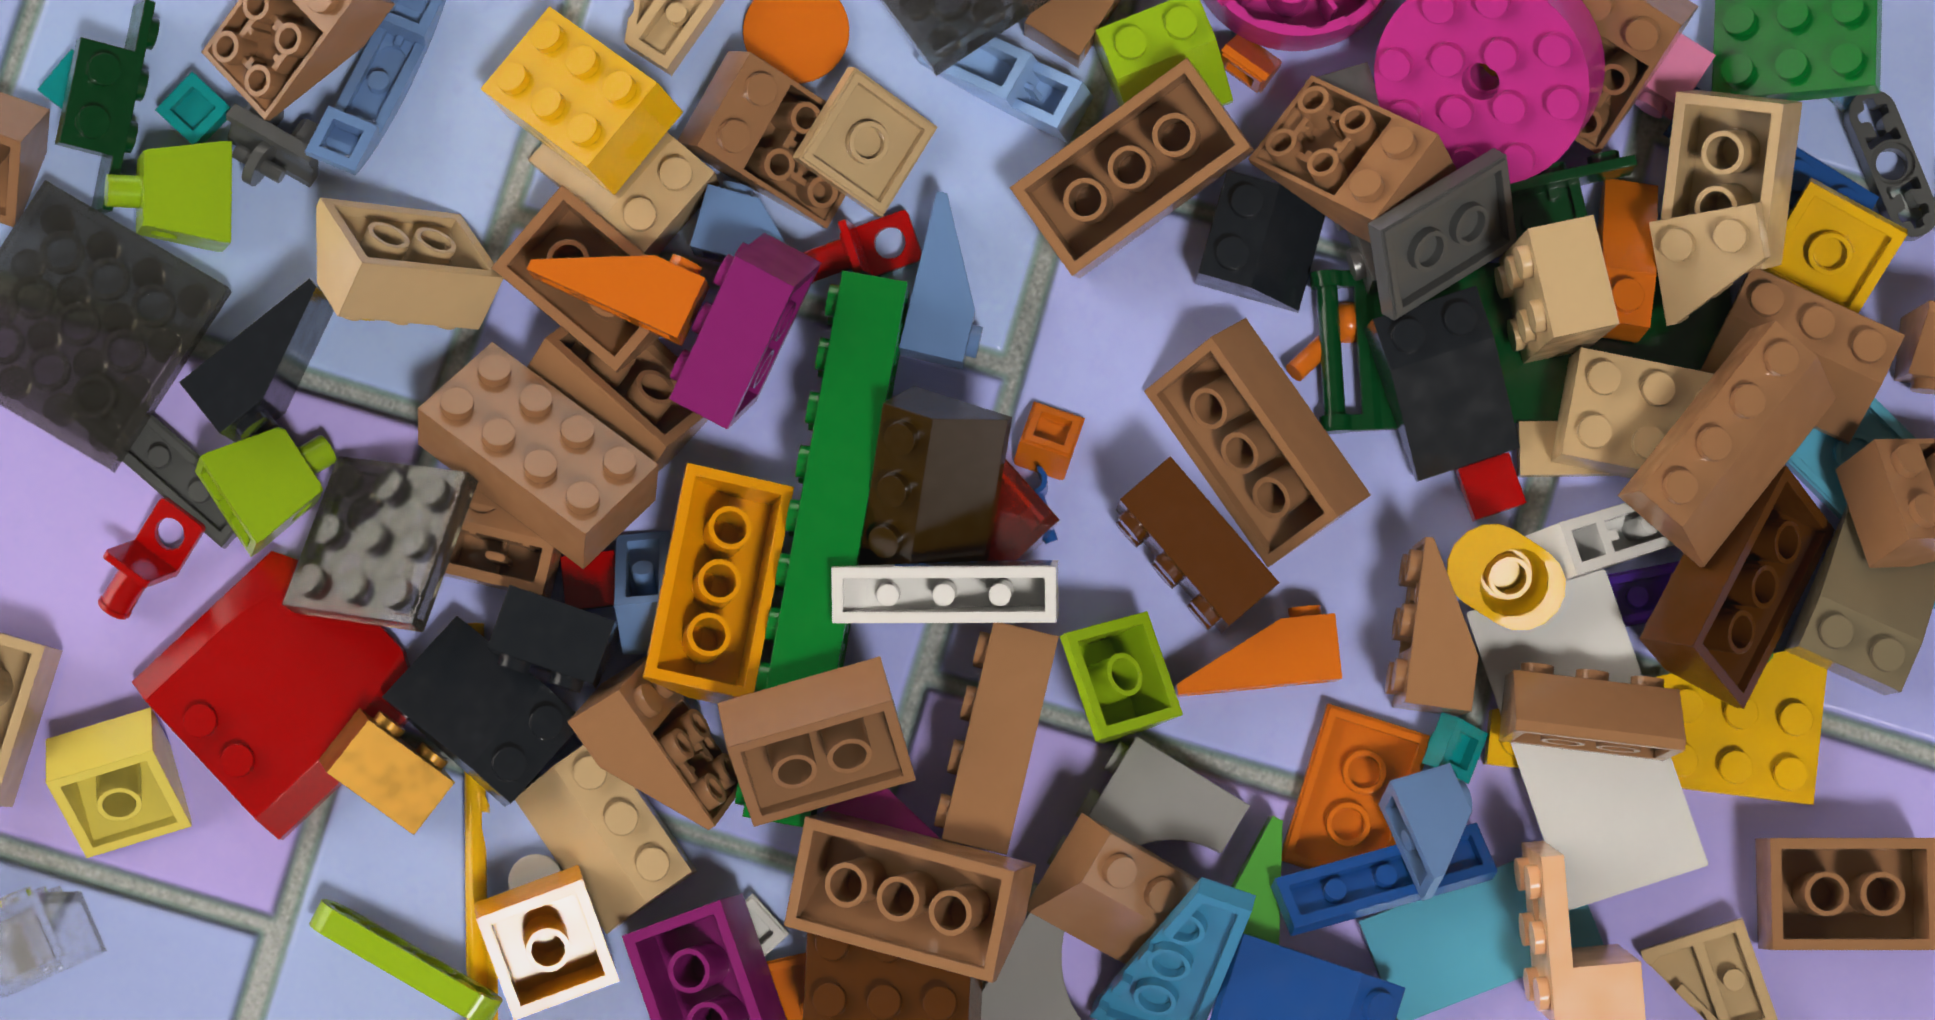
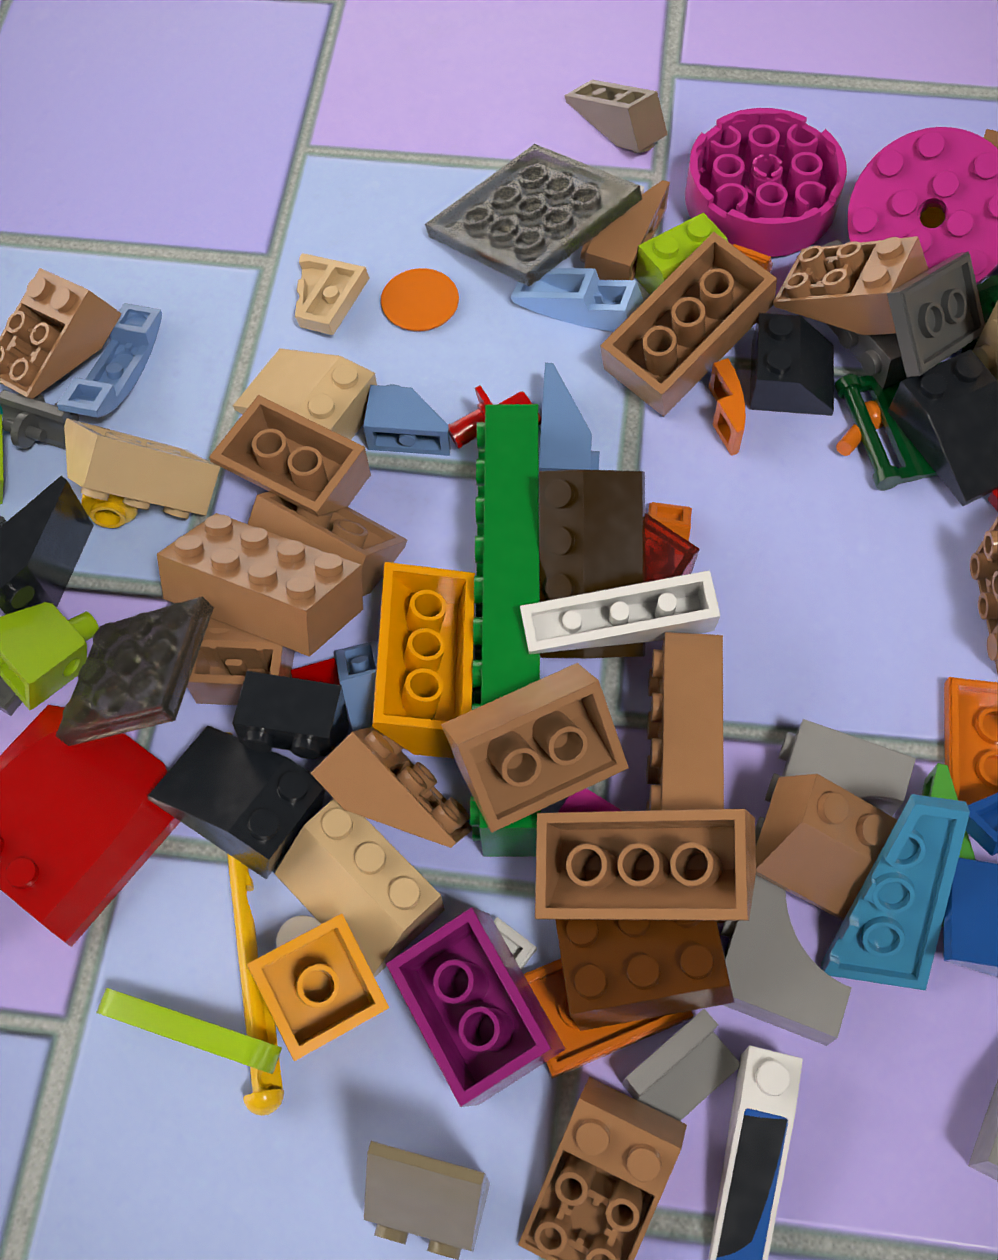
camera: 10 degrees left, 20 degrees down
brick [319,708,455,835] -> none
yellow brick [481,6,683,195] -> none
orange slope [527,254,710,346] -> none
magenta brick [669,233,822,429] -> none
medium nougat slope [678,51,846,229] -> none
tan tile [792,67,937,217] -> none
lime slope [1060,611,1183,743] -> none
reddish brown brick [1116,456,1280,634] -> none
medium nougat slope [1144,318,1371,567] -> none
orange slope [1174,605,1342,697] -> none
none -> orange slope [708,358,746,456]

